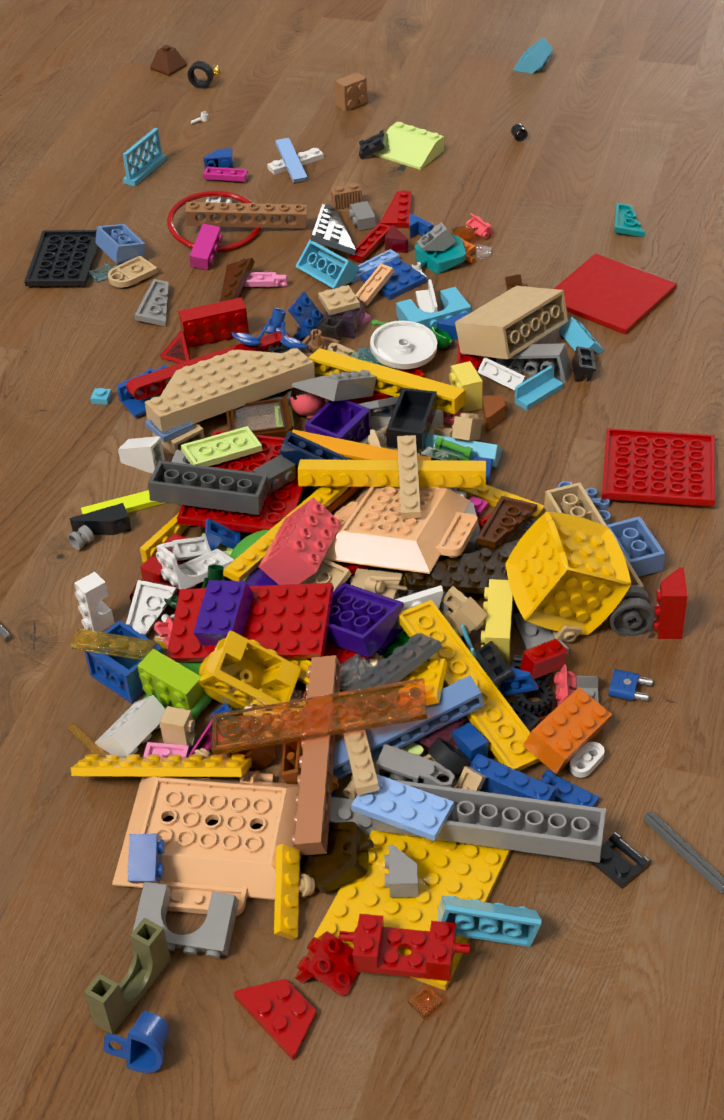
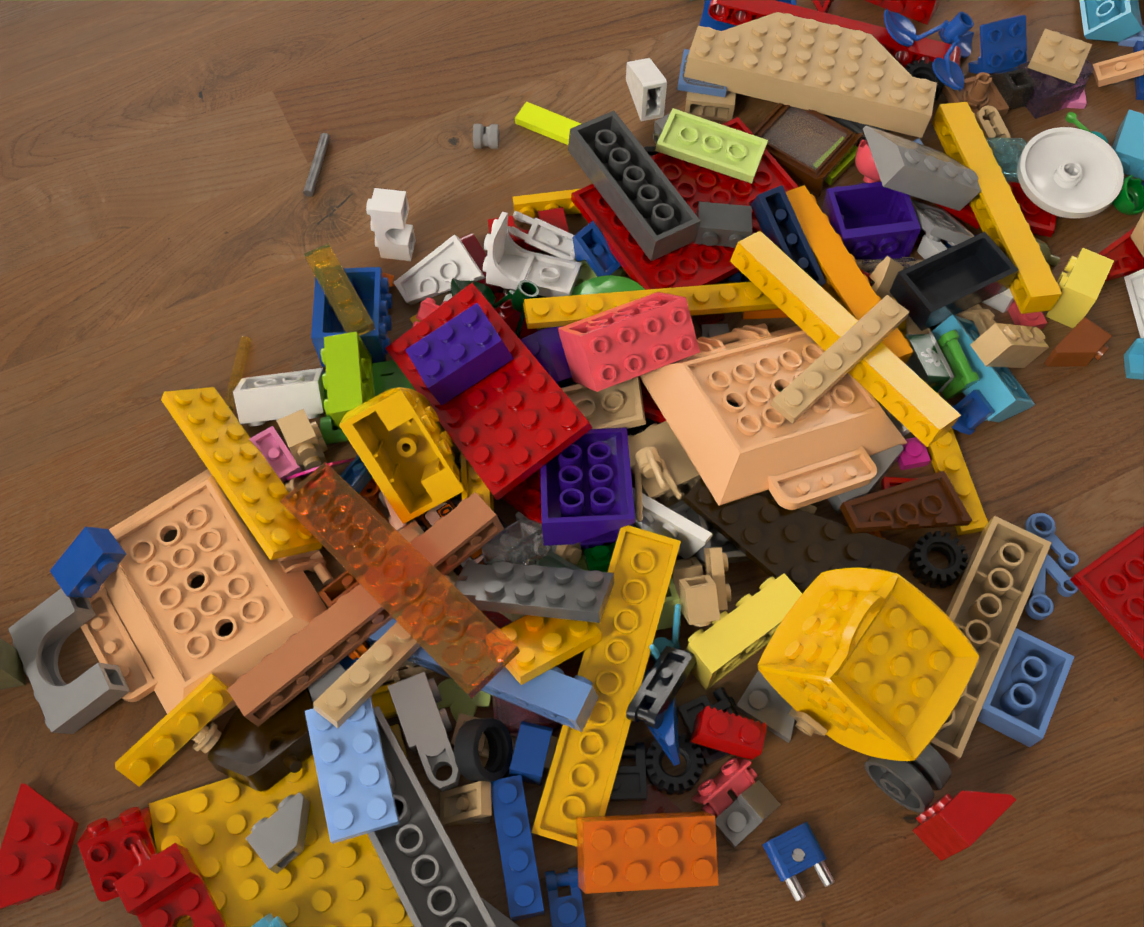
camera: 45 degrees right, 20 degrees up
black slope [69,503,132,535] -> none
white plate [570,742,605,778] -> none

